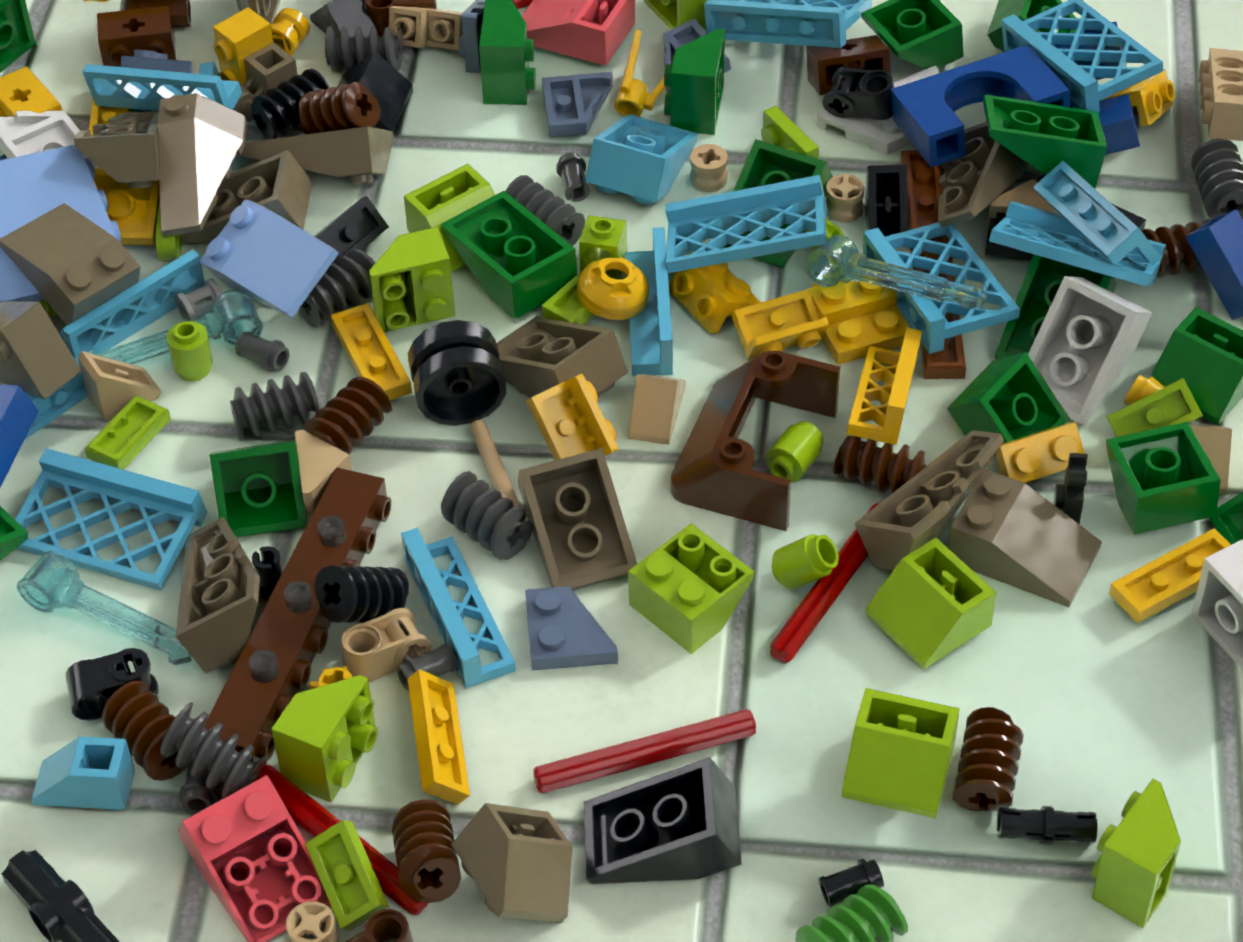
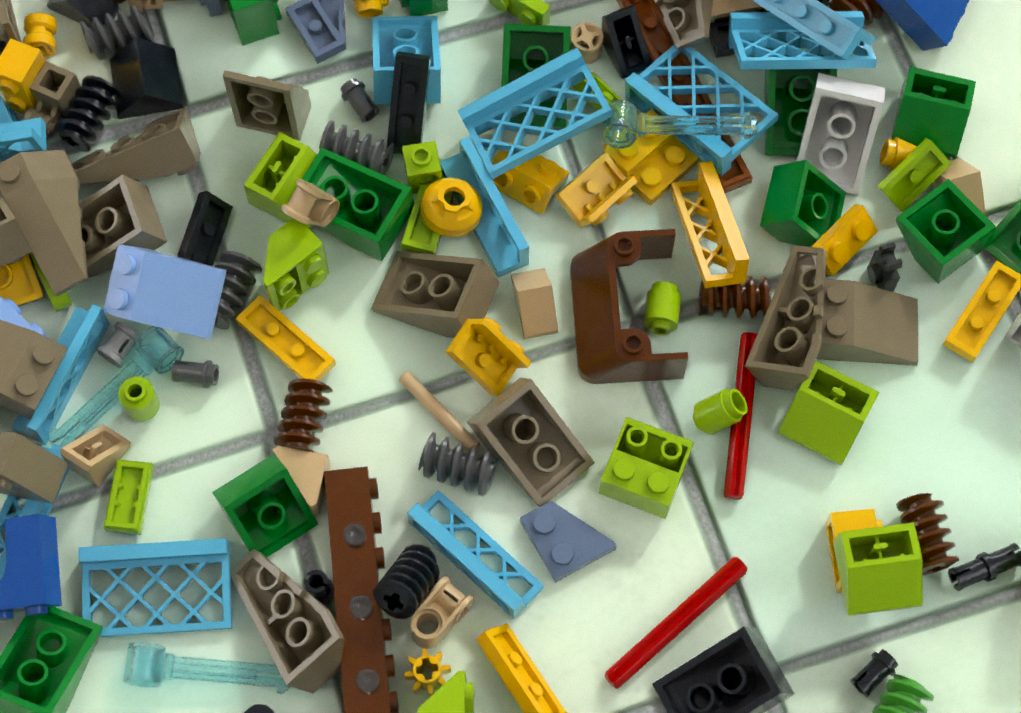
camera: 25 degrees left, 20 degrees up
dark grey piece [230,372,319,441] -> none
reddish brown piece [299,82,381,135] -> none
dark grey pin [396,644,458,691] -> none
black wheel [408,320,507,426] -> none
tan wheel [690,144,728,192] -> none
none -> dark tan slope [223,70,311,140]
none -> tan piece [280,178,340,227]
none -> black plate [386,51,431,154]

